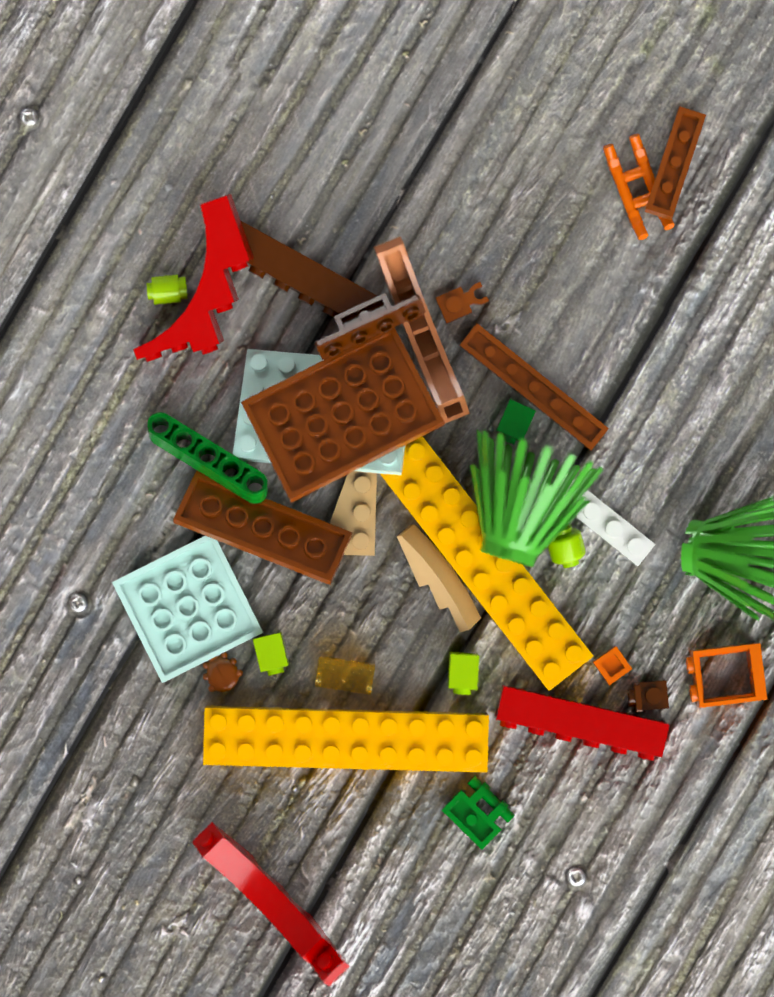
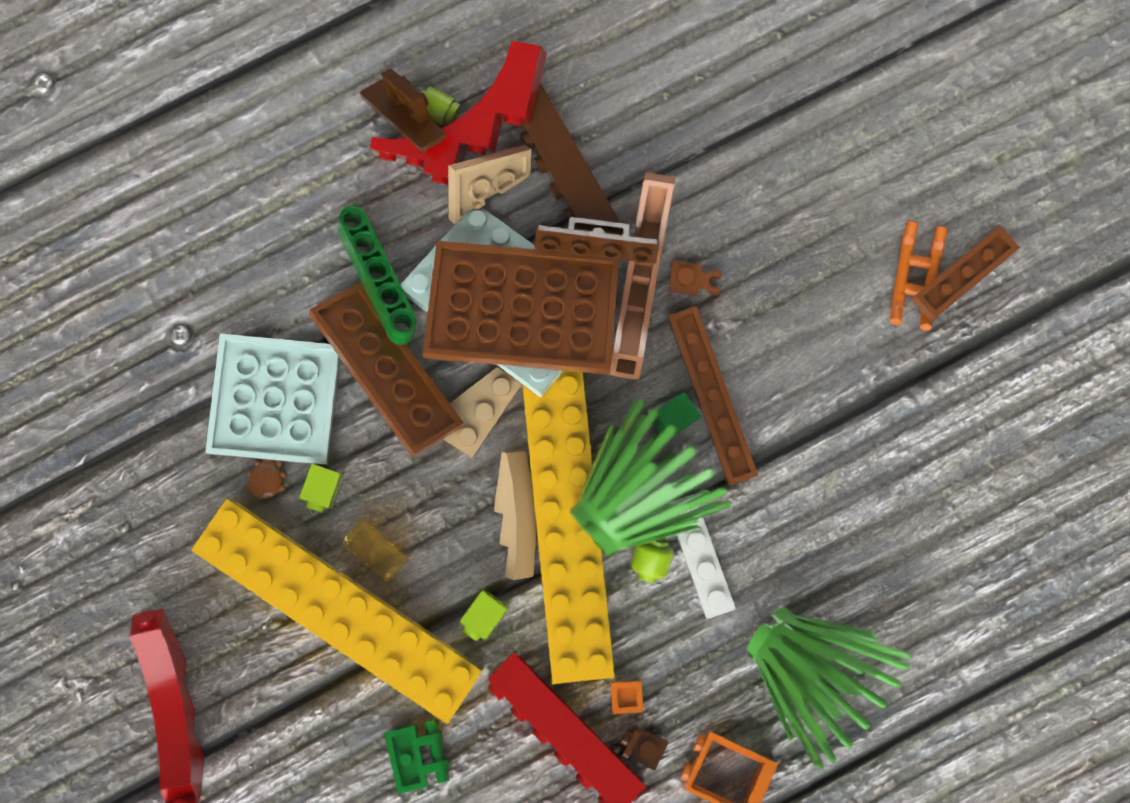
camera: 30 degrees right, 5 degrees down
none -> reddish brown bracket [360,68,446,152]
none -> tan wing [448,145,531,224]

